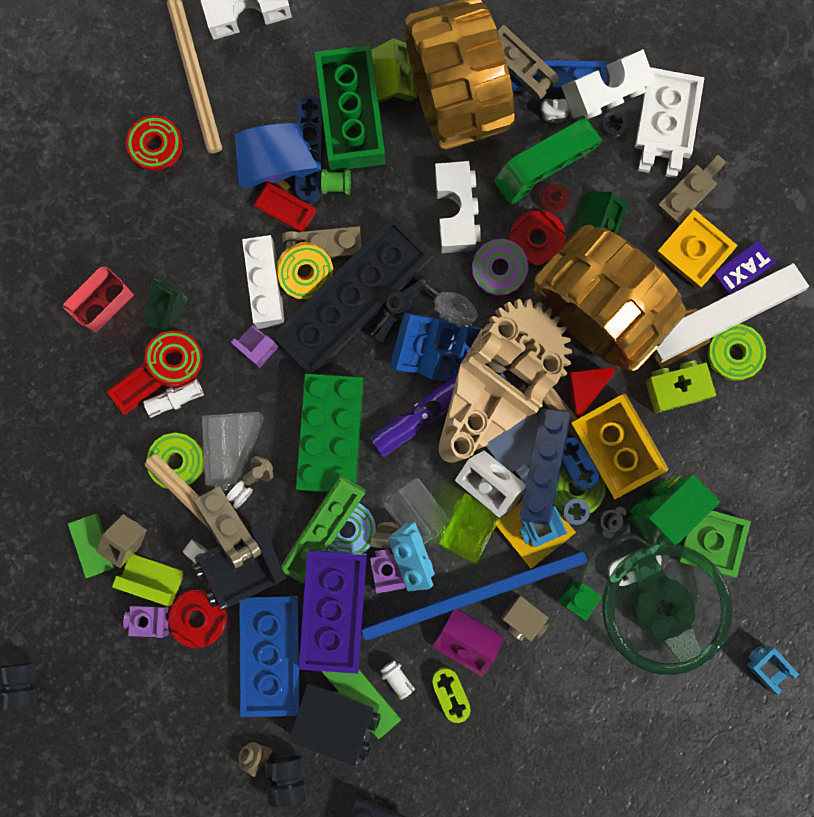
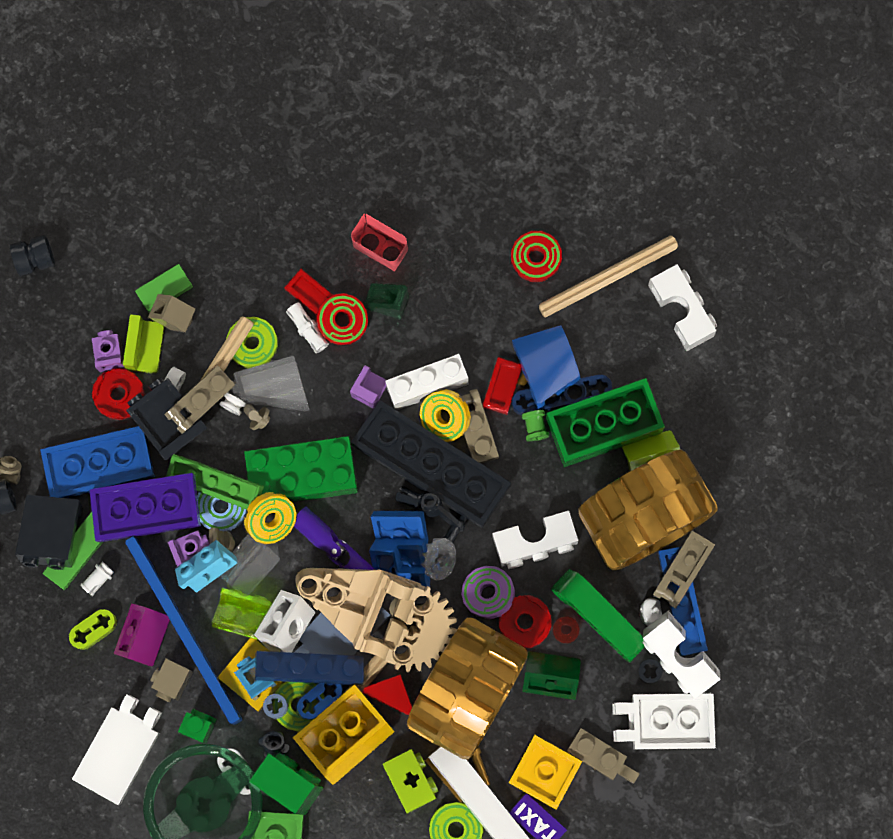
camera: 80 degrees right, 5 degrees down
none -> white tile [72,694,162,805]
none -> yellow tile [244,492,296,544]

